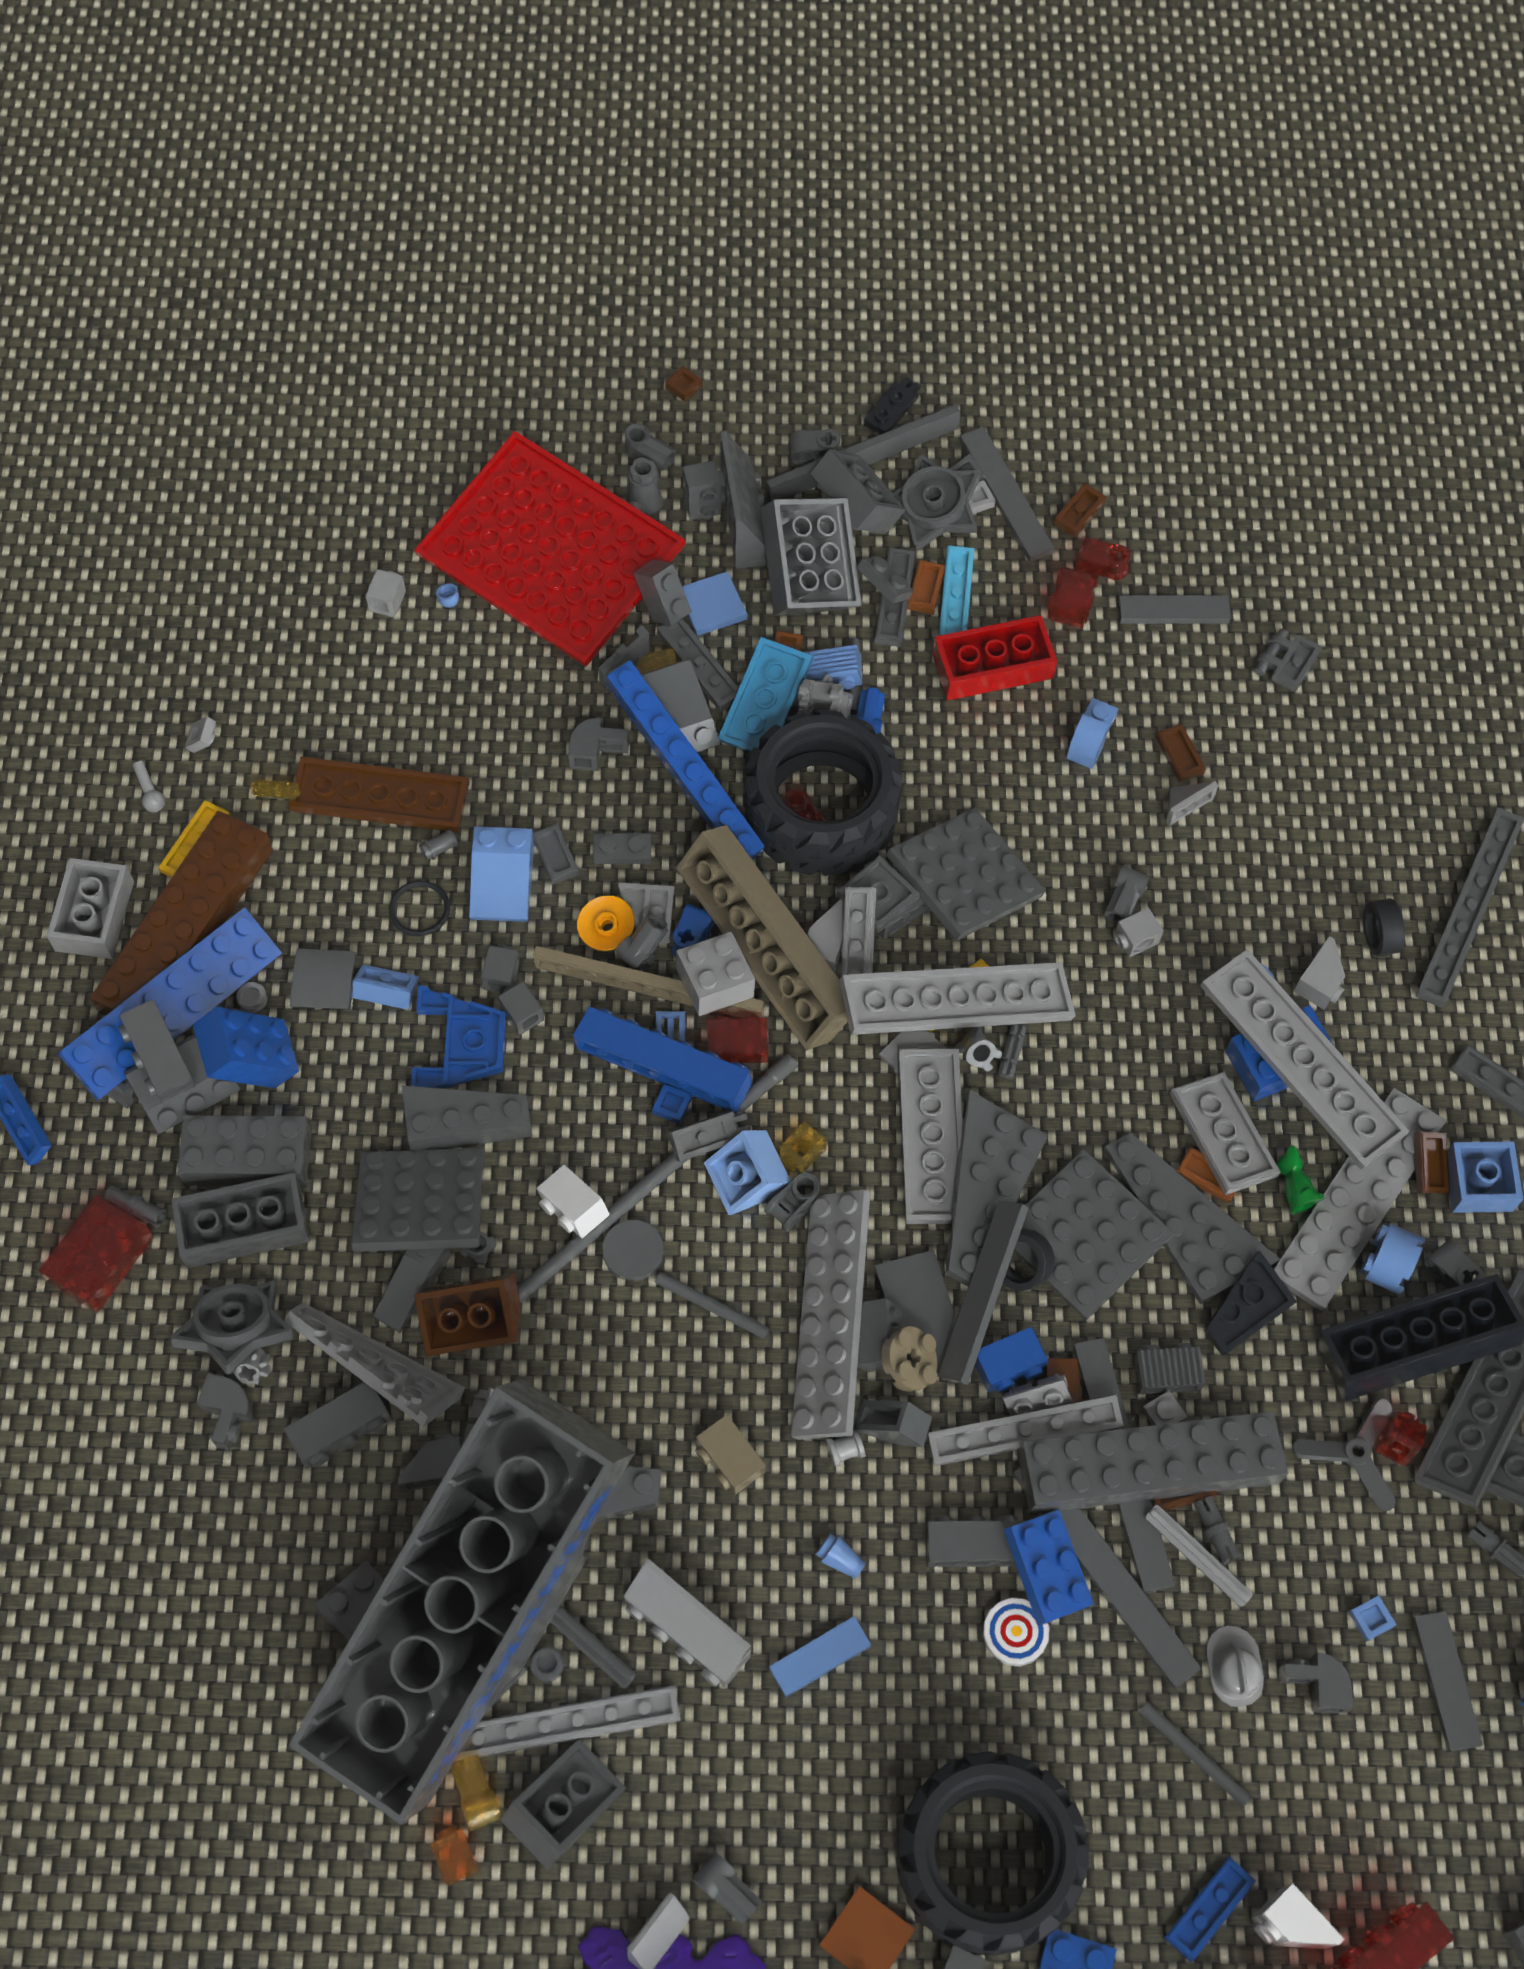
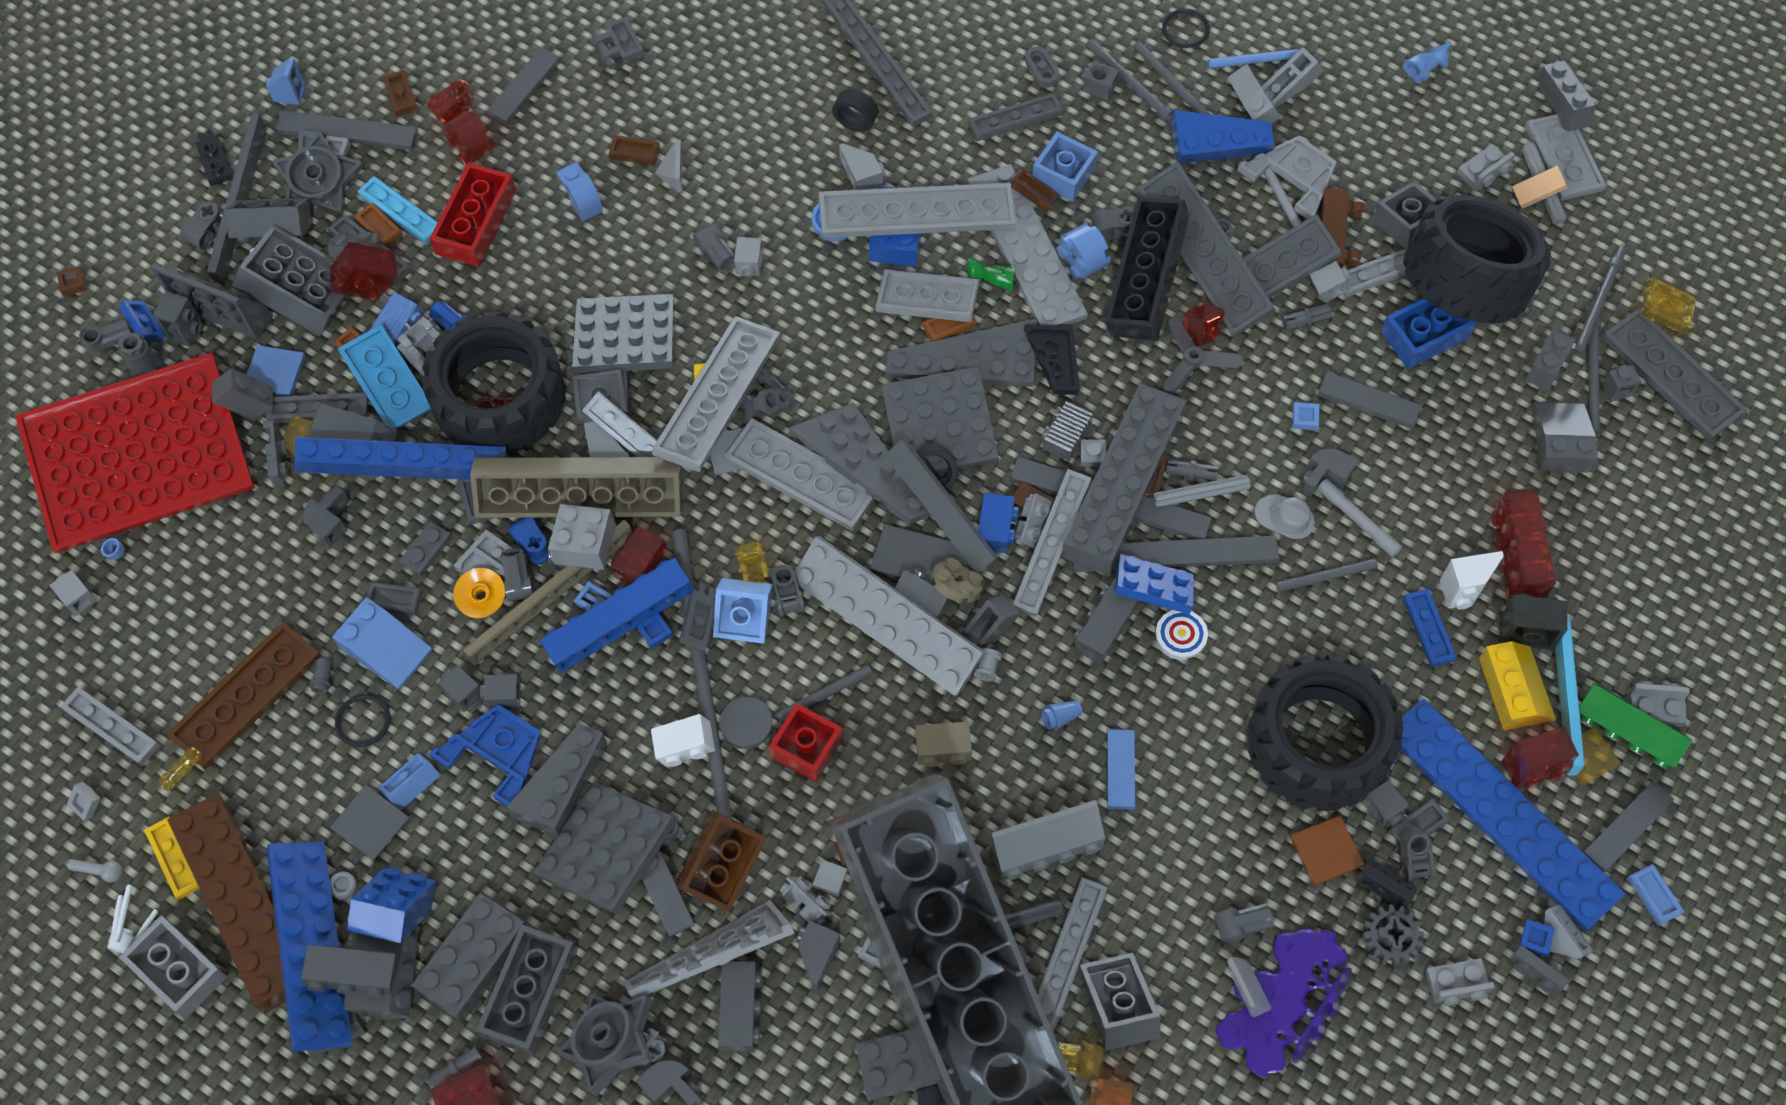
camera: 55 degrees left, 0 degrees up
none -> light grey plate [60,687,160,766]
none -> white plant [107,885,158,953]
none -> blue plate [119,301,165,342]
none -> medium blue slope [266,58,306,105]
none -> clear red brick [329,242,398,301]
none -> red brick [769,703,844,783]
none -> light grey piece [1317,478,1403,558]

